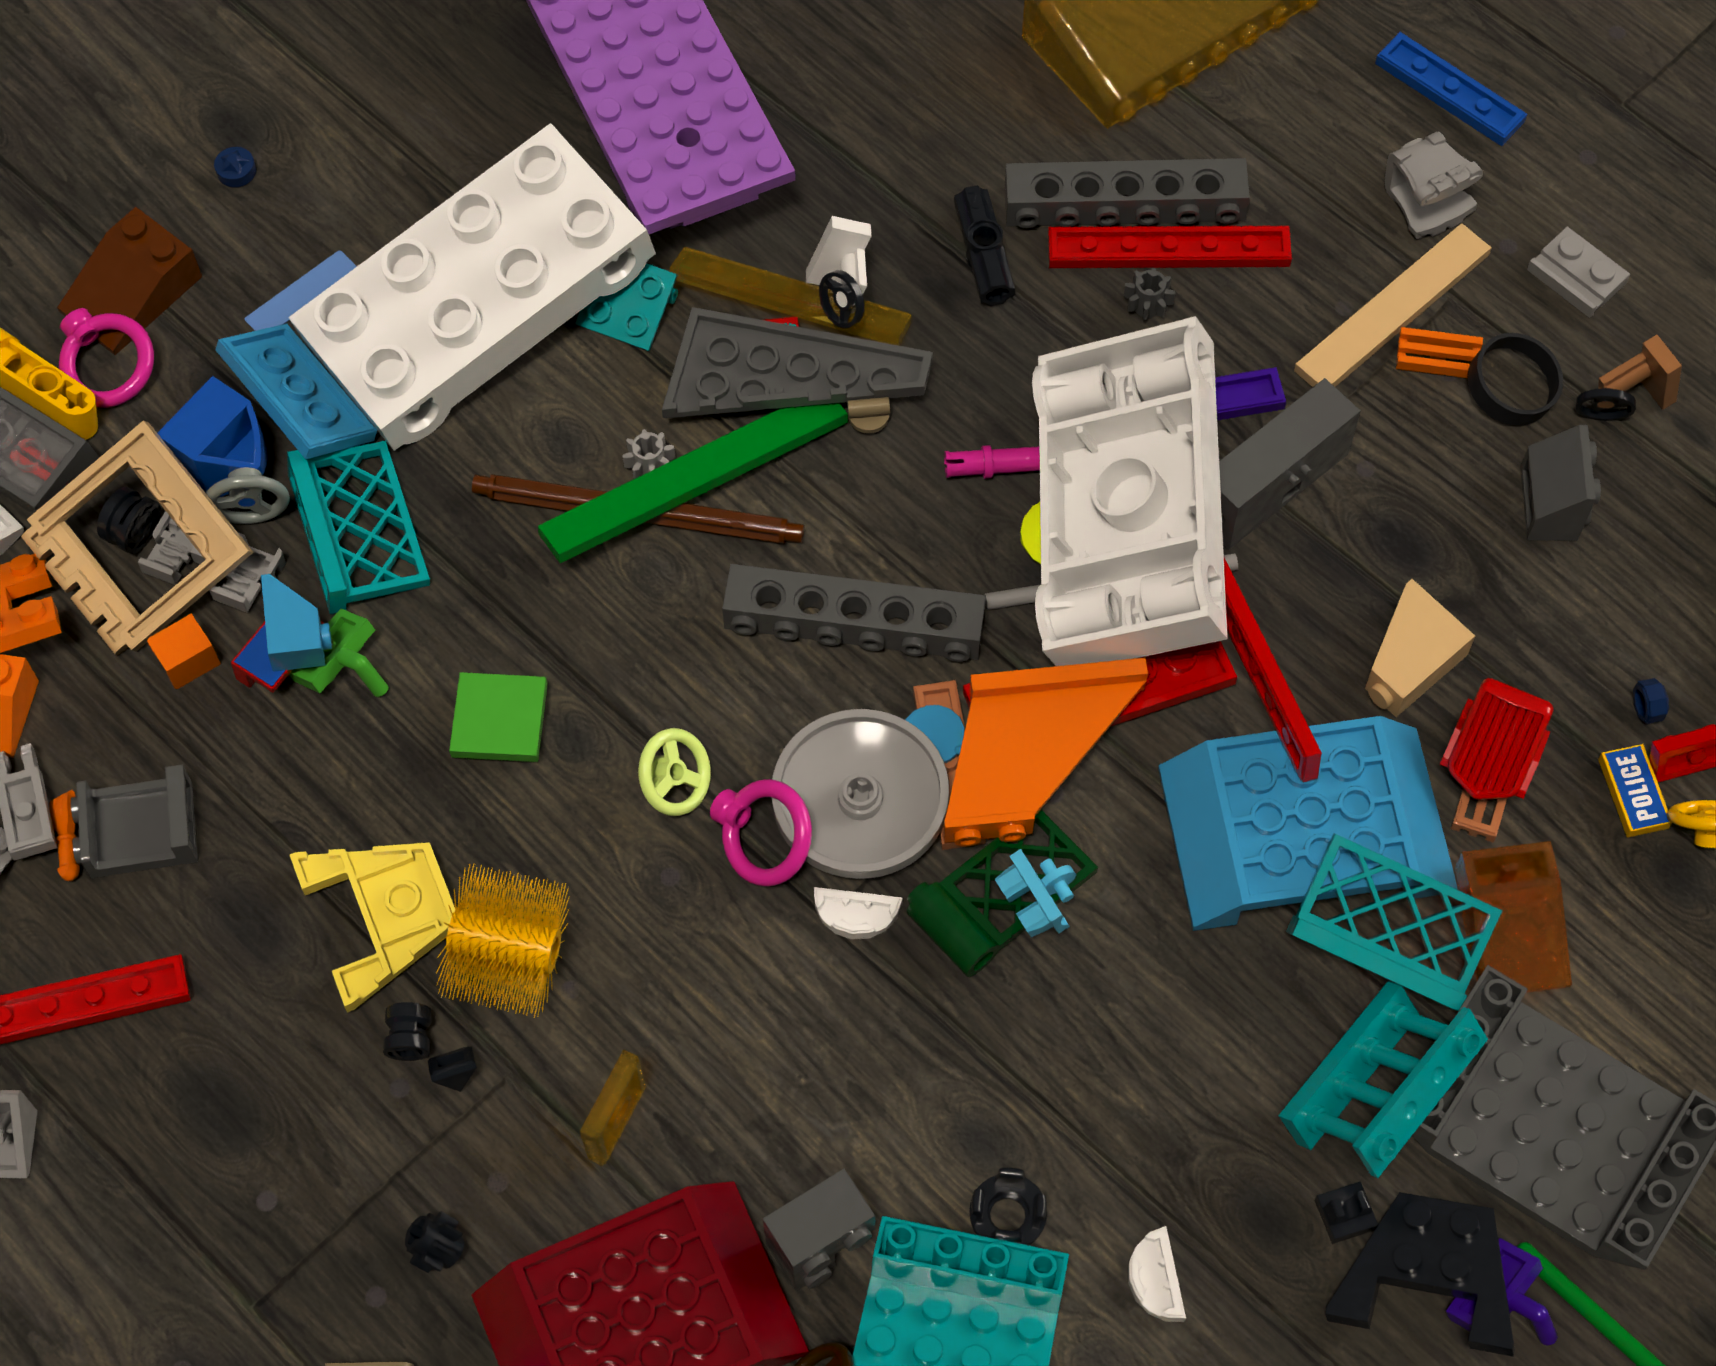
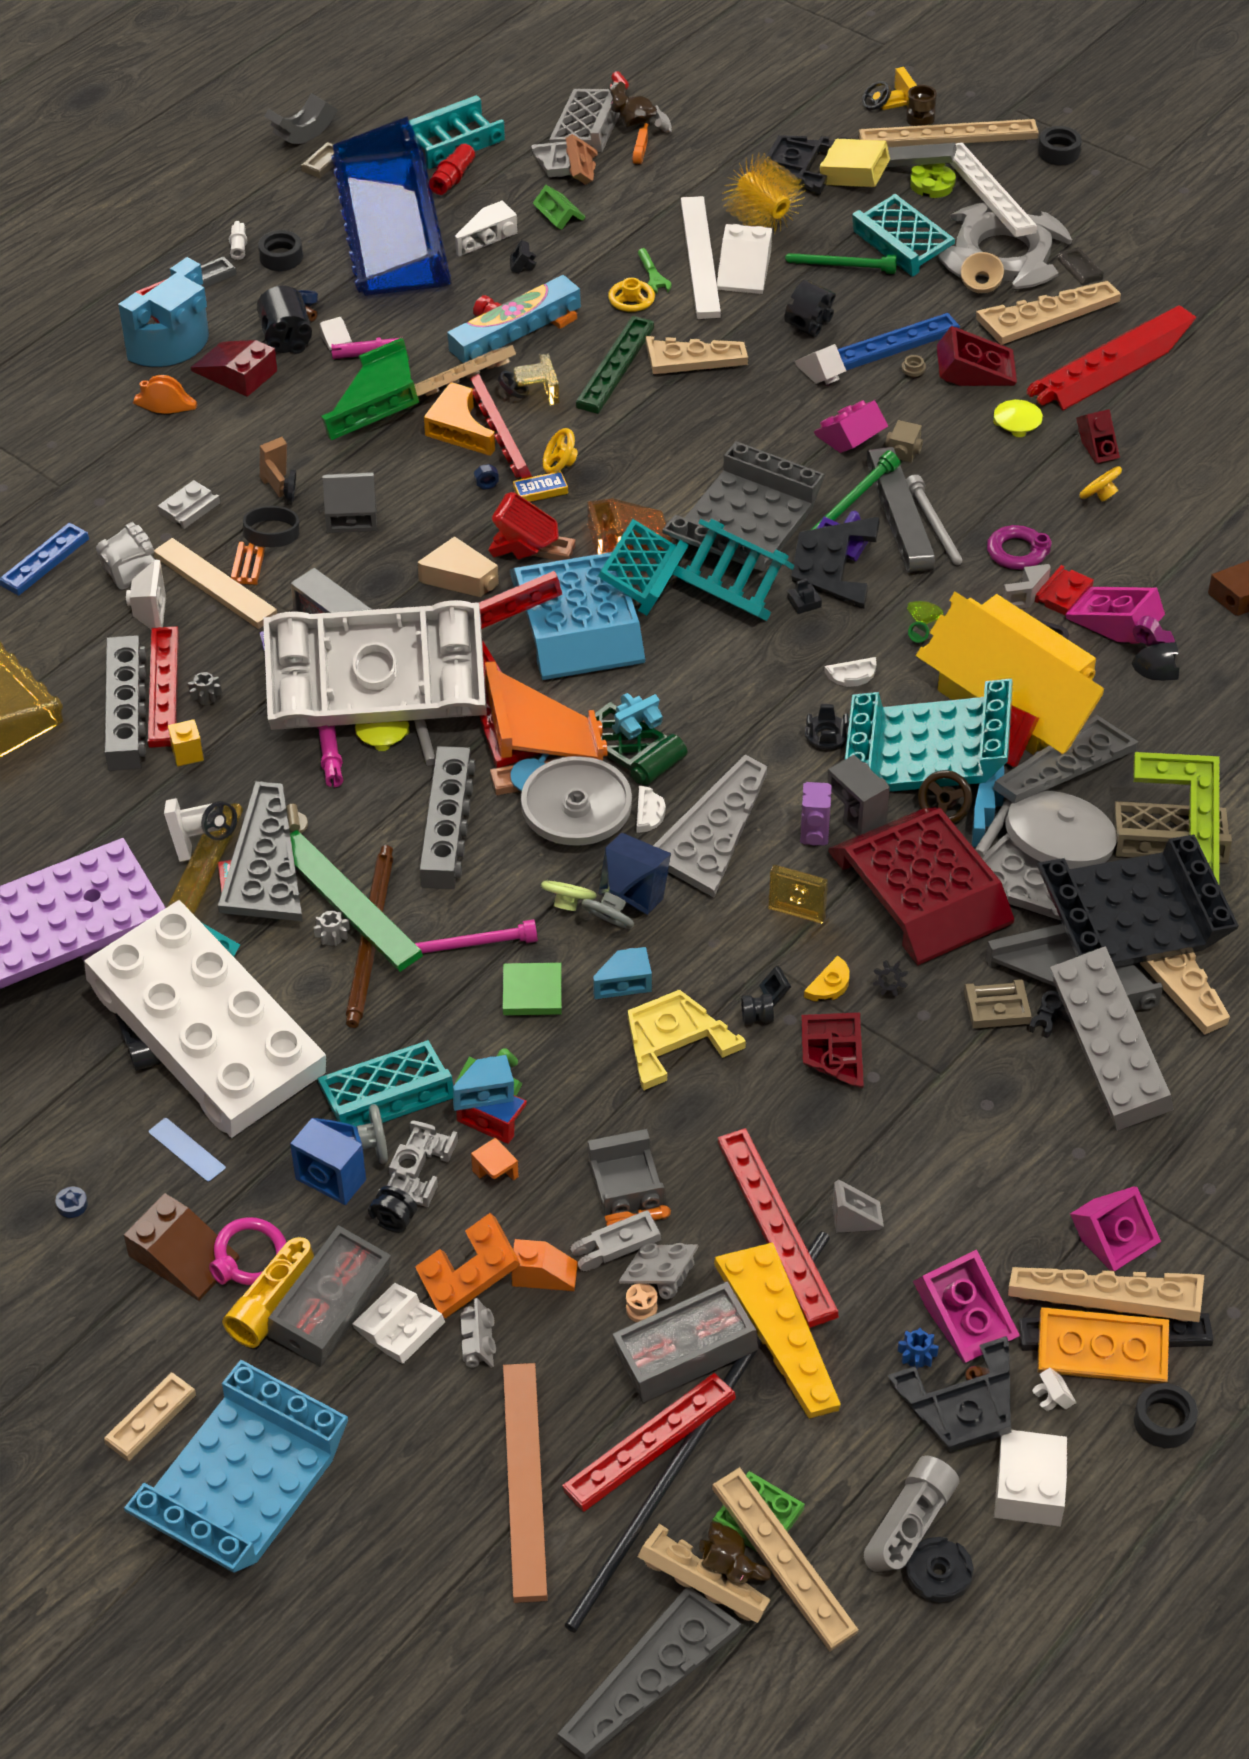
camera: 95 degrees left, 15 degrees down
tan hinge [21,420,254,655] -> none
dark azure tile [216,324,377,459] -> none
yellow piece [436,864,570,1018] -> none
dark pink piece [710,779,812,887] -> none
black piece [954,185,1015,306] -> none
none -> white slope [126,560,166,629]
none -> yellow brick [168,720,204,767]
none -> dark pink piece [415,919,538,954]
none -> dark blue piece [582,833,671,929]
none -> dark azure slope [593,947,652,999]
none -> light grey wing [653,755,767,897]
none -> medium lavender brick [800,782,831,845]
none -> dark red slope [802,1012,864,1088]
none -> yellow plate [804,956,849,1001]

